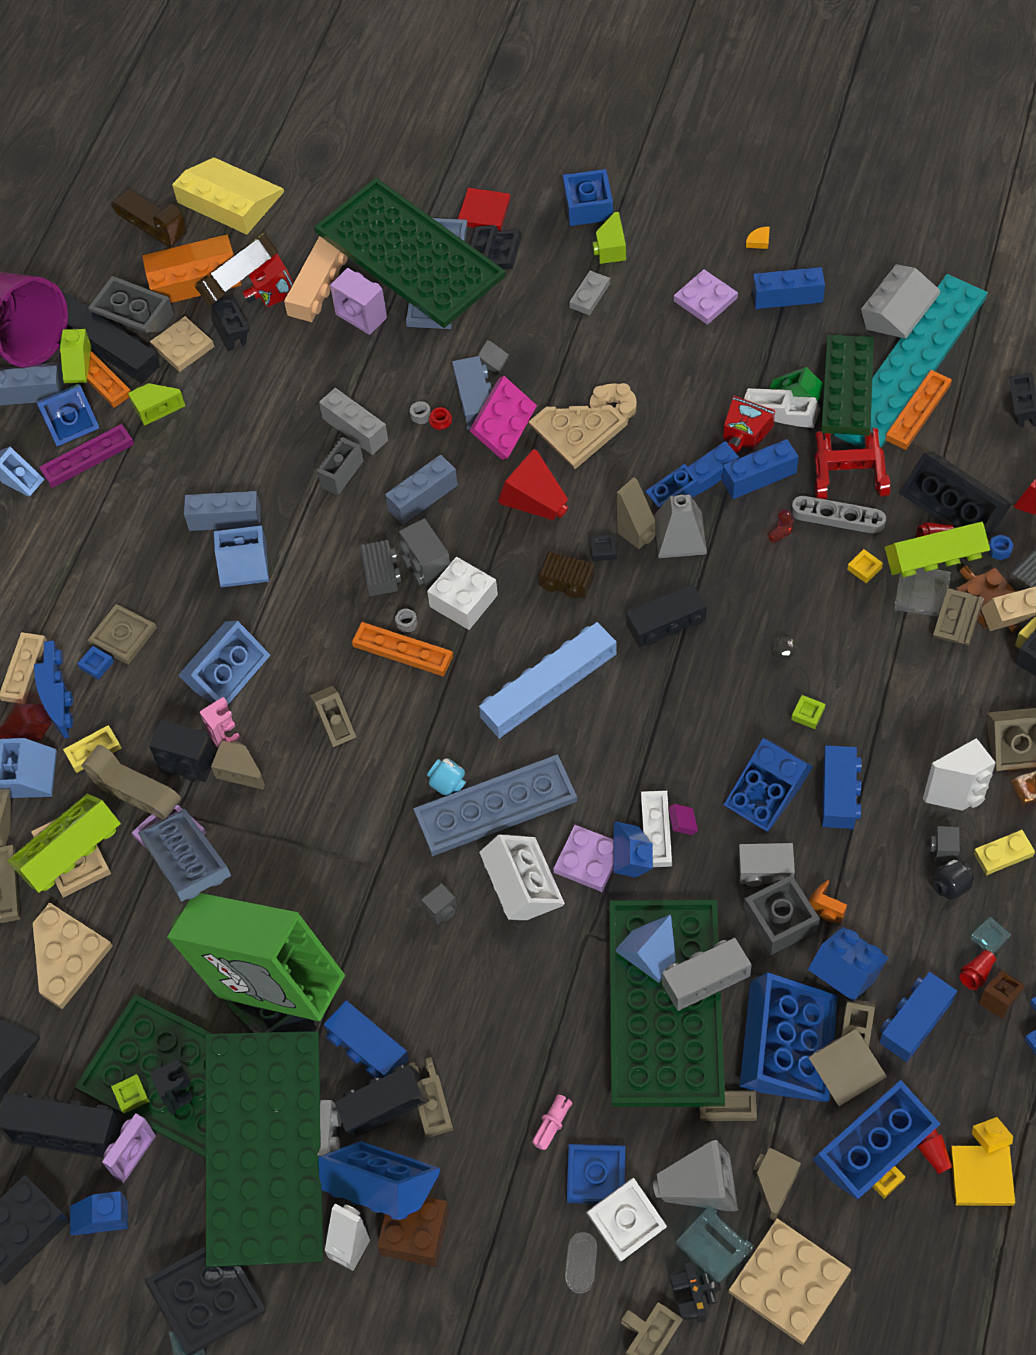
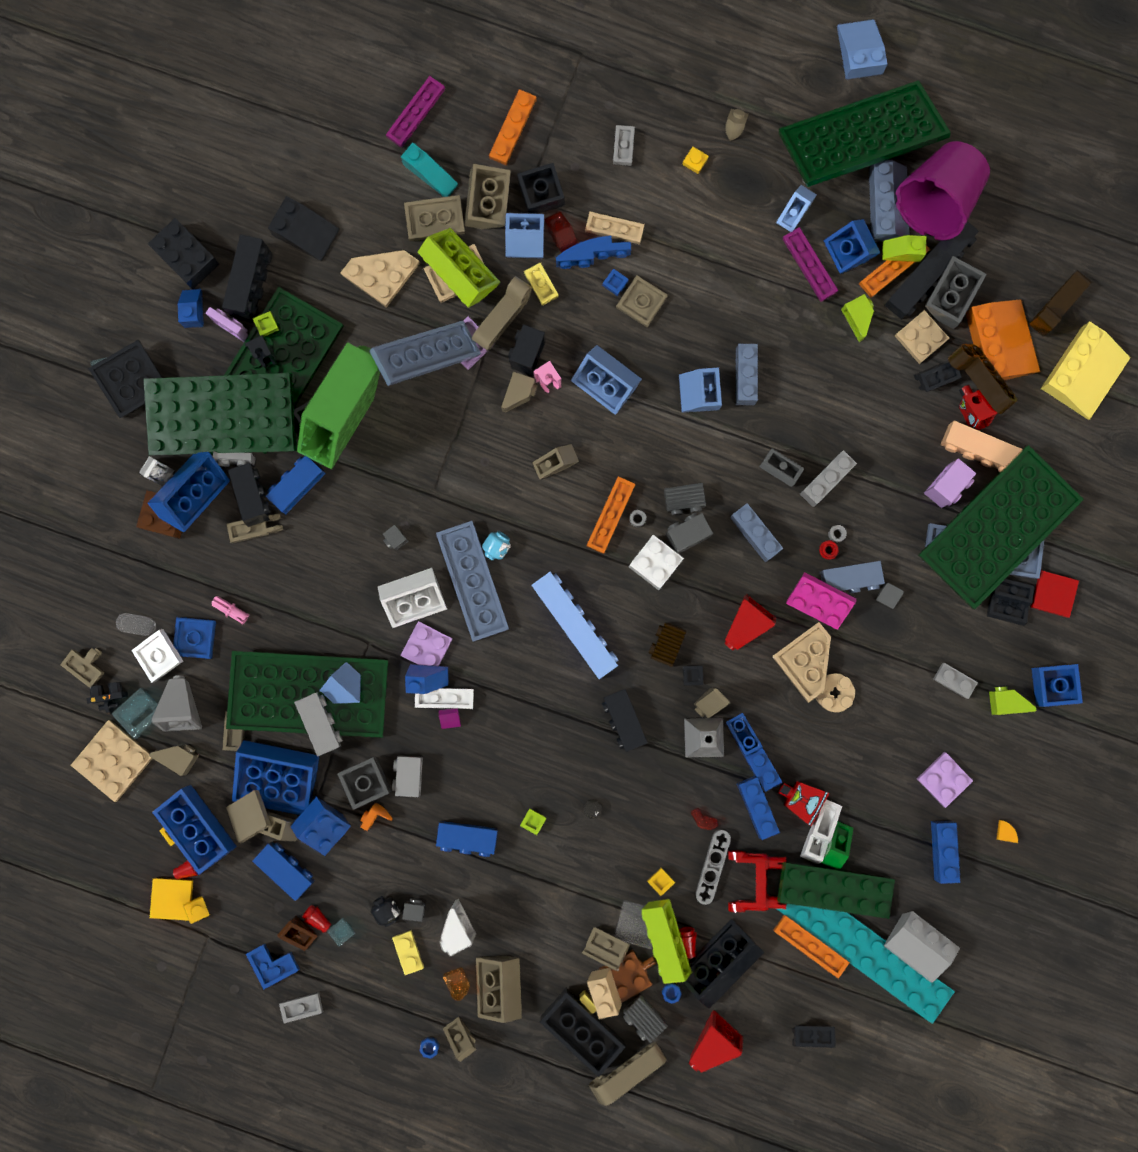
camera: 90 degrees right, 25 degrees up
blue slope [724,738,813,832] -> none

